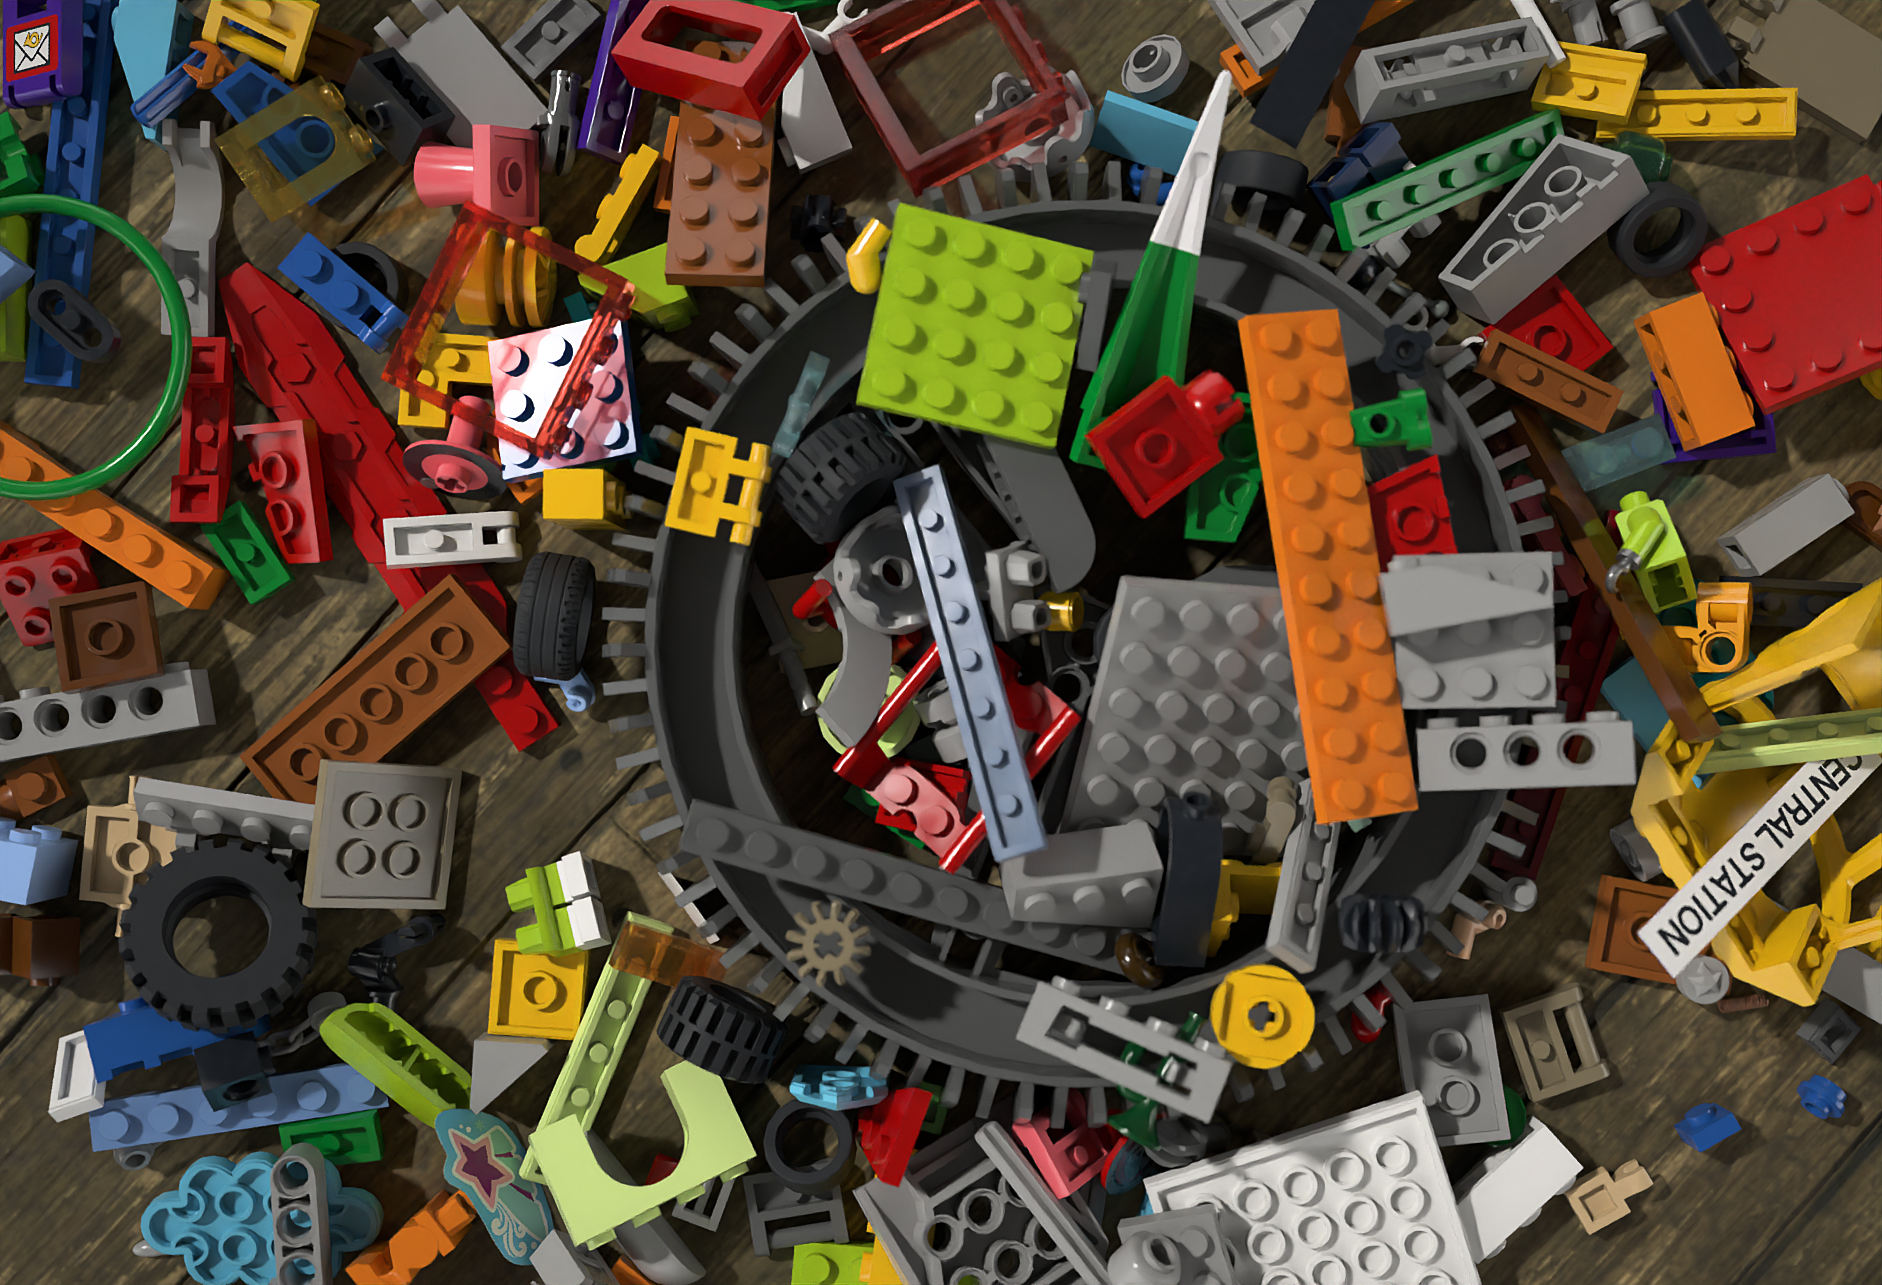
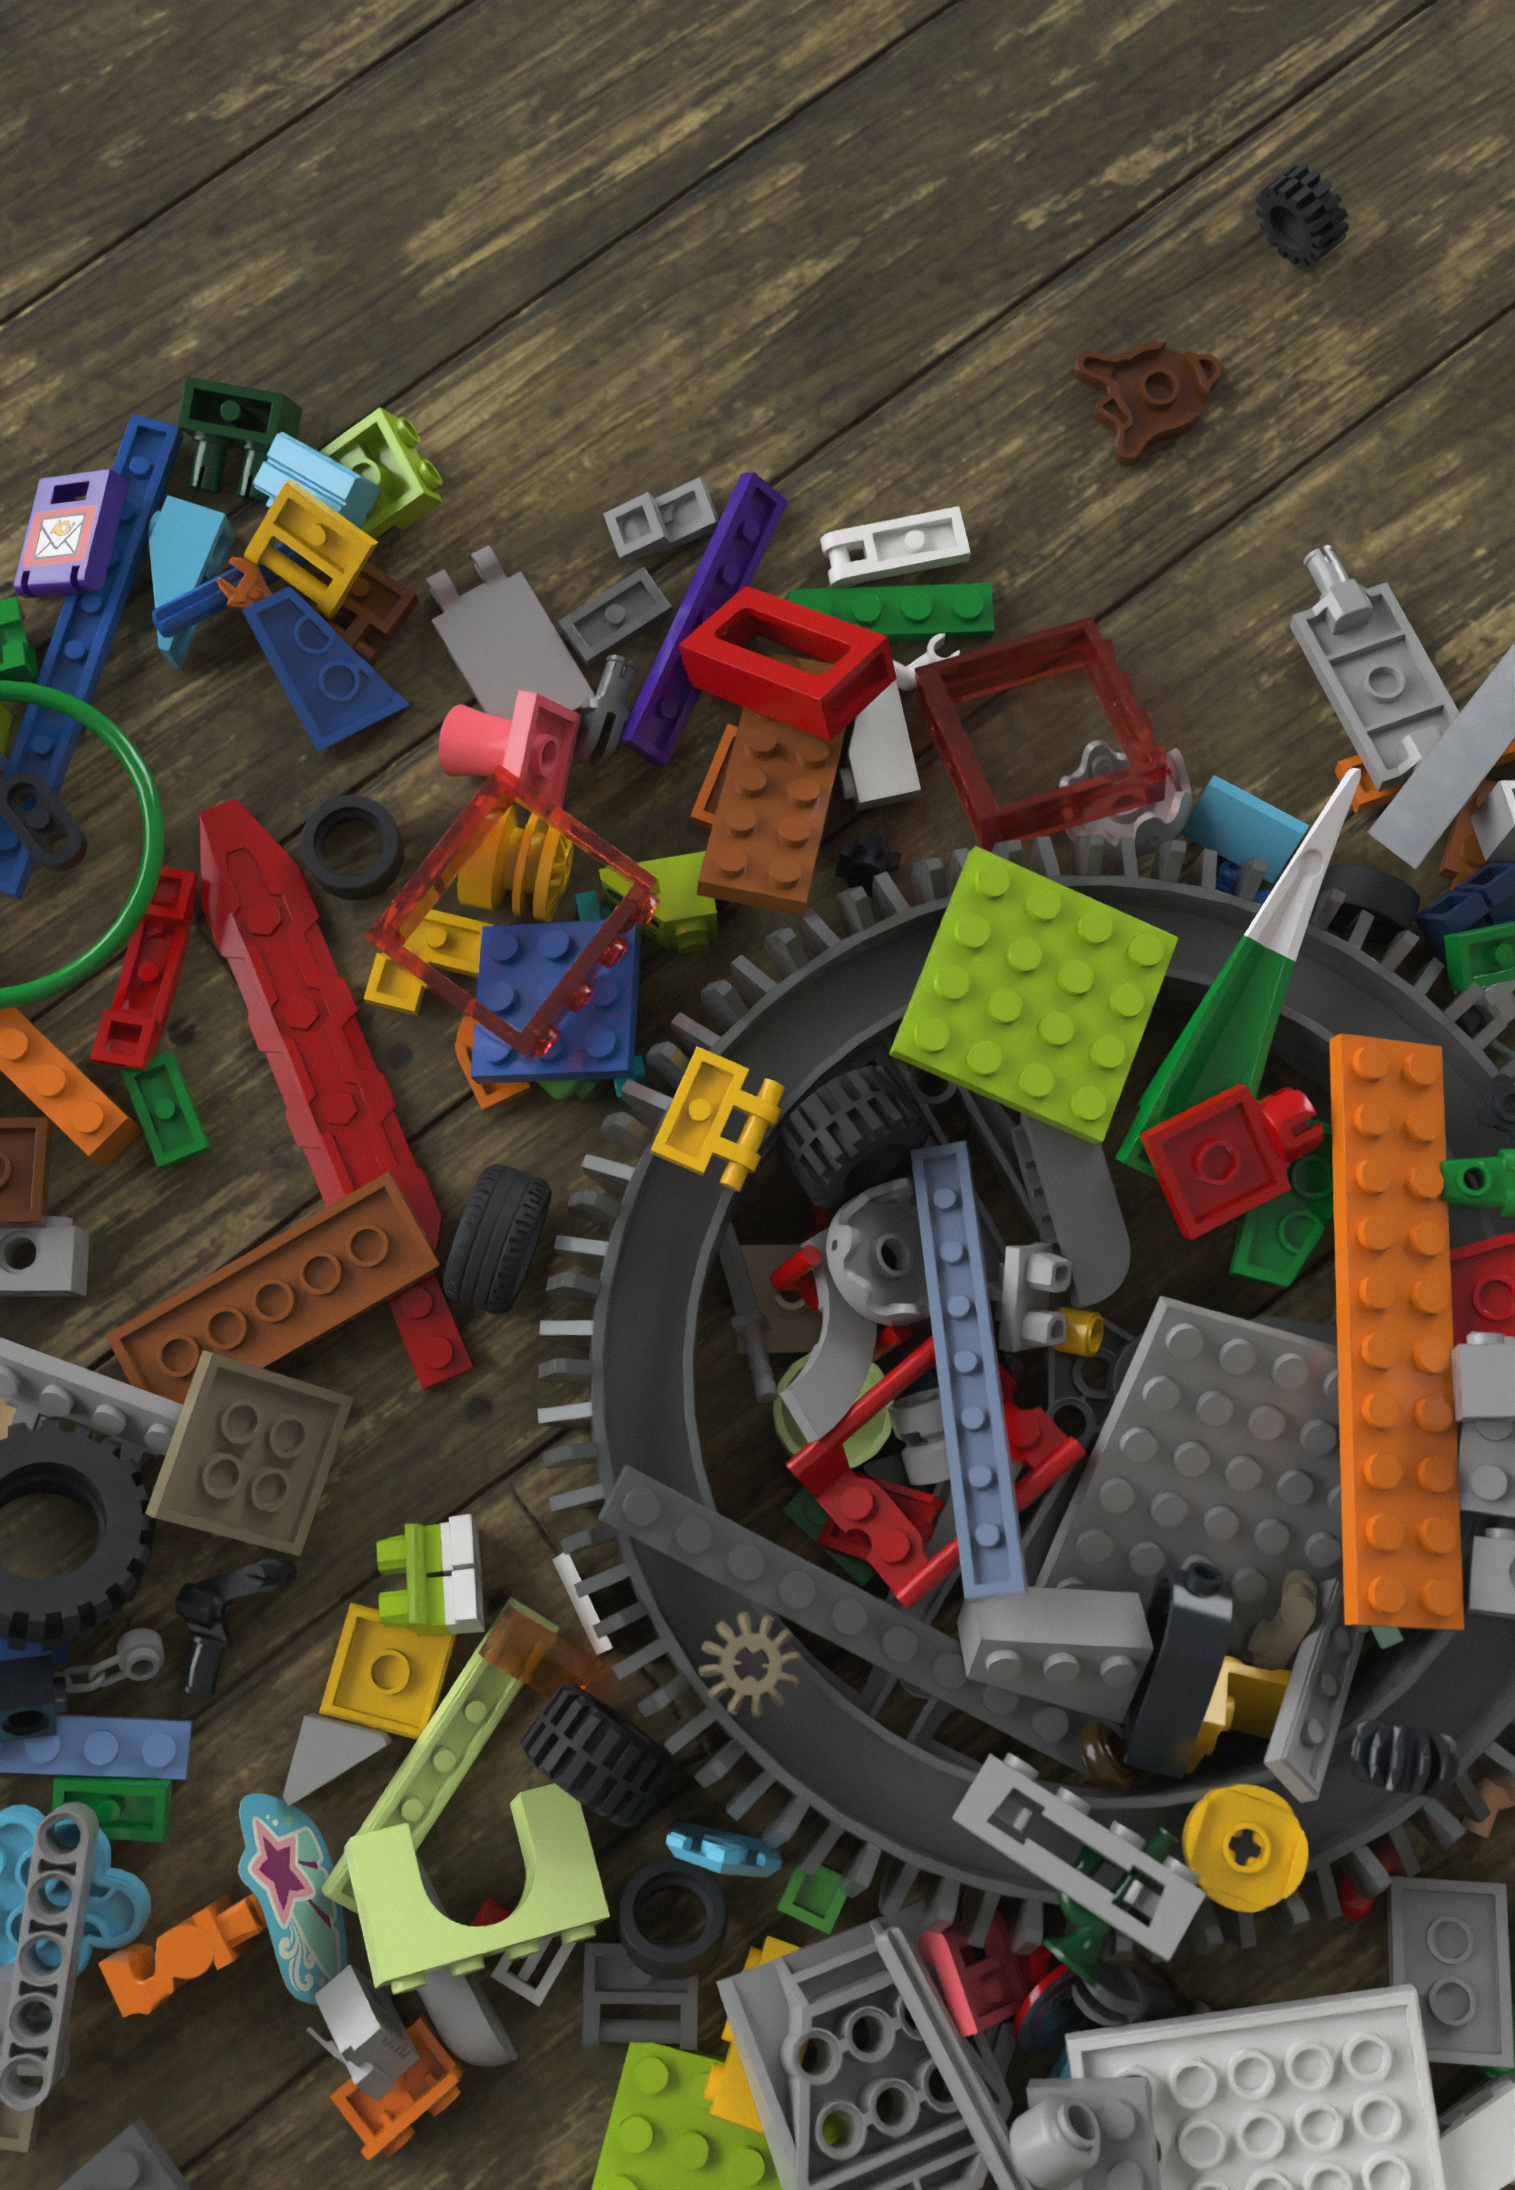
camera: 15 degrees right, 10 degrees down
light grey piece [161,118,225,337] -> none
clear yellow panel [214,75,376,223] -> none
red wing [232,419,334,564] -> none
blue plate [277,232,411,355] -> none
lime brick [319,1003,472,1129] -> none
black brick [341,47,456,167] -> none
white plate [383,511,523,569] -> none
piece [402,396,508,500] -> none
light blue arm [534,667,596,712] -> none
yellow brick [543,469,634,530] -> none
yellow plate [575,144,662,271] -> none
clear light blue arm [771,352,830,458] -> none
yellow arm [846,218,892,294] -> none
red wing [853,1087,933,1187] -> none
dark grey plate [1074,259,1118,372] -> none
light grey plate [1121,34,1190,103] -> none

